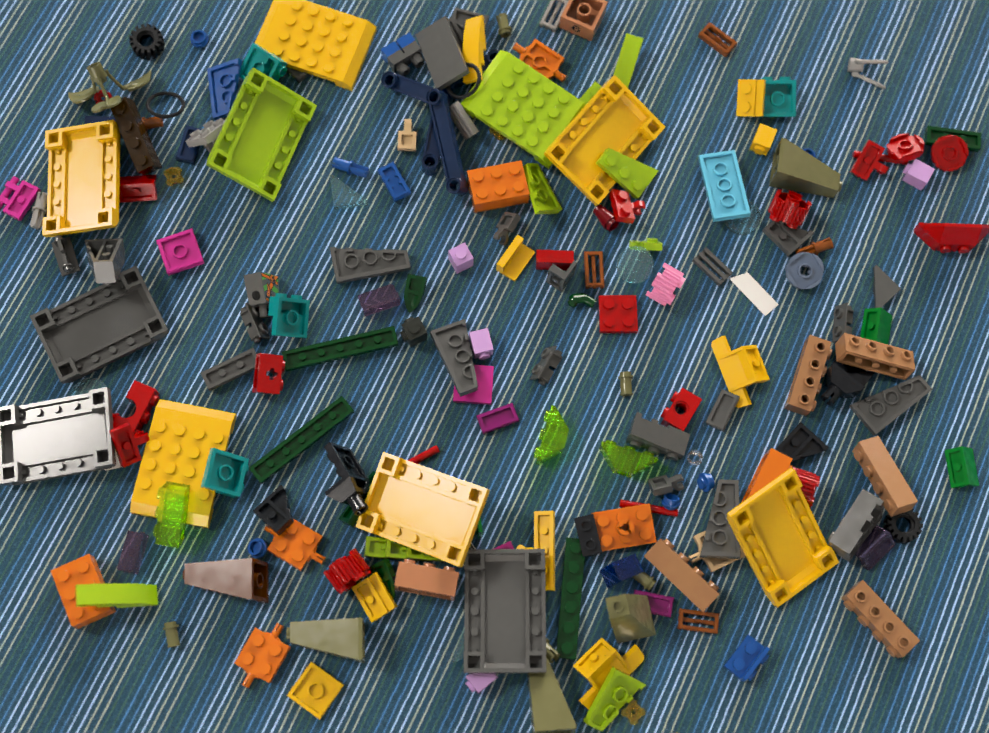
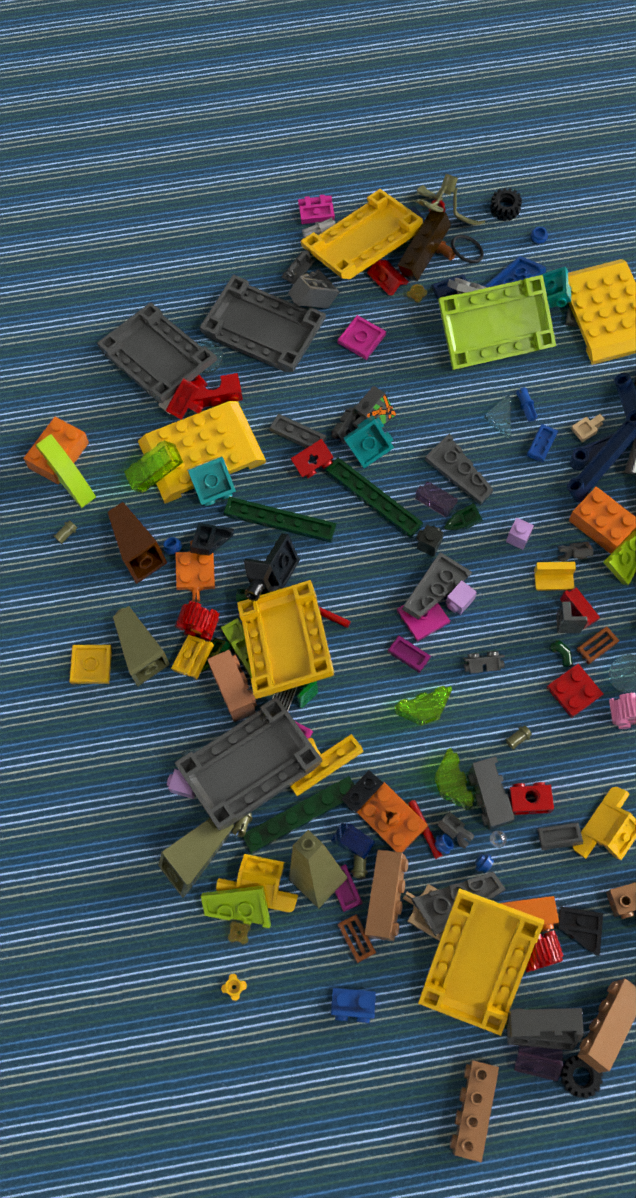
camera: 65 degrees right, 5 degrees down
clear purple panel [117,530,149,575] -> none
orange plate [234,623,291,689] -> none

